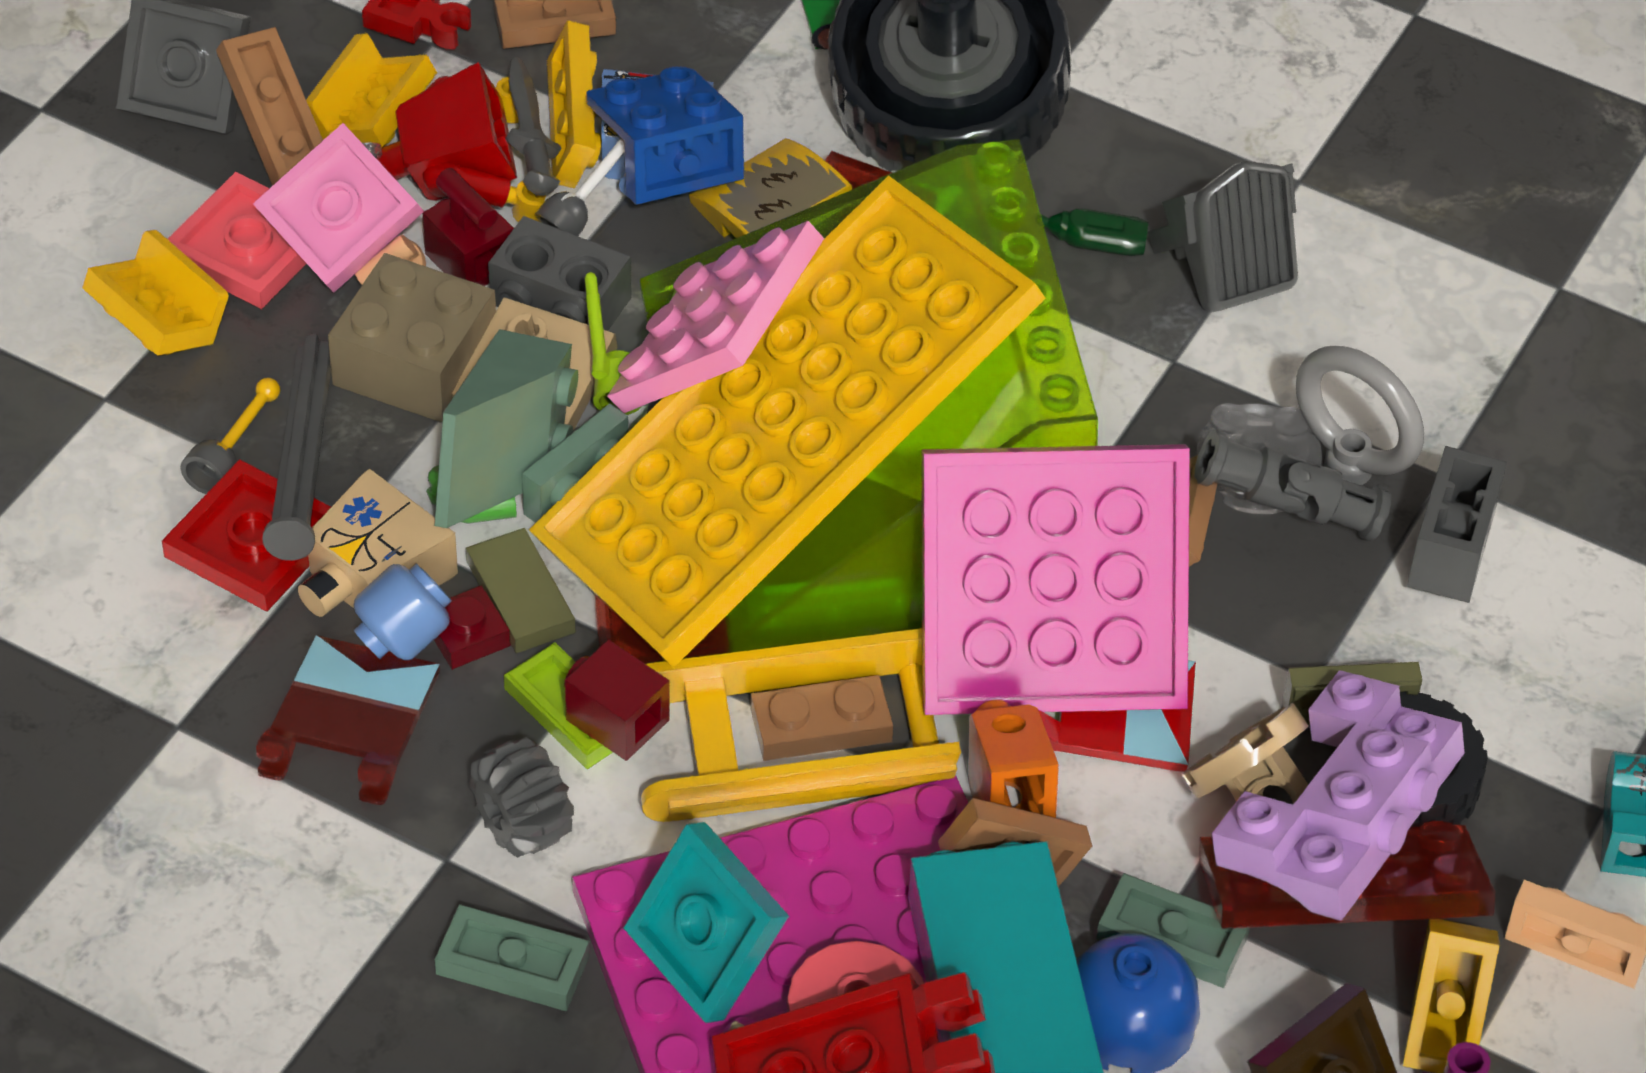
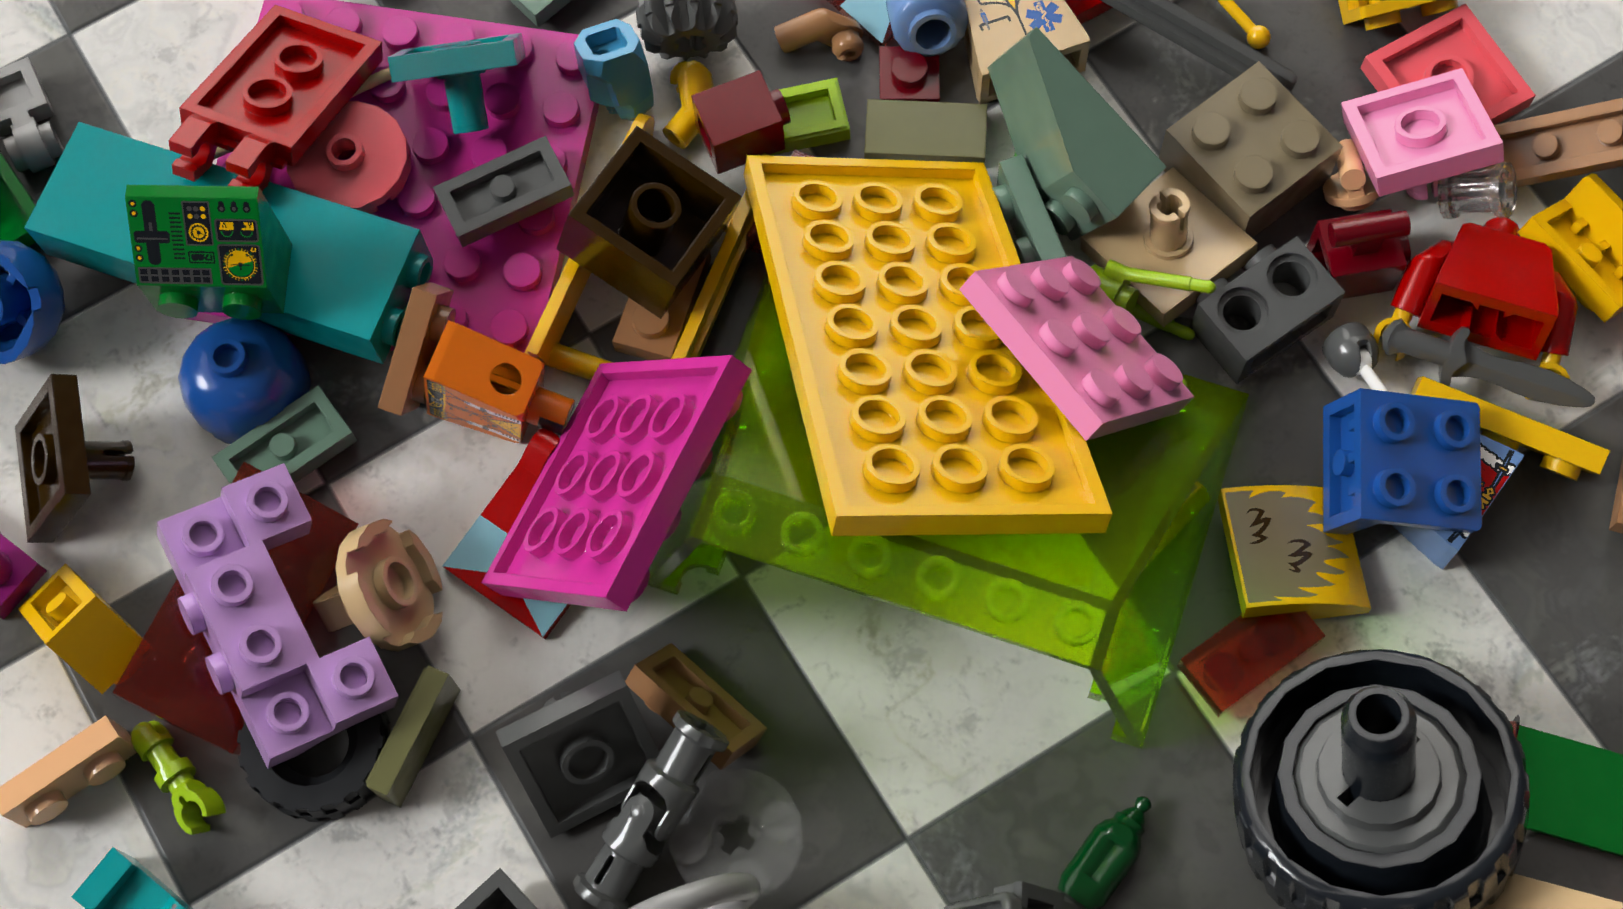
camera: 125 degrees right, 20 degrees up
none -> green slope [125,184,292,320]
none -> lime piece [131,720,226,835]
none -> dark grey plate [433,136,574,248]
none -> dark grey tile [495,670,659,838]
none -> dark brown brick [556,126,742,319]
none -> dark azure rock [574,19,654,121]
none -> yellow arm [662,60,714,149]
none -> medium nougat arm [774,8,864,61]

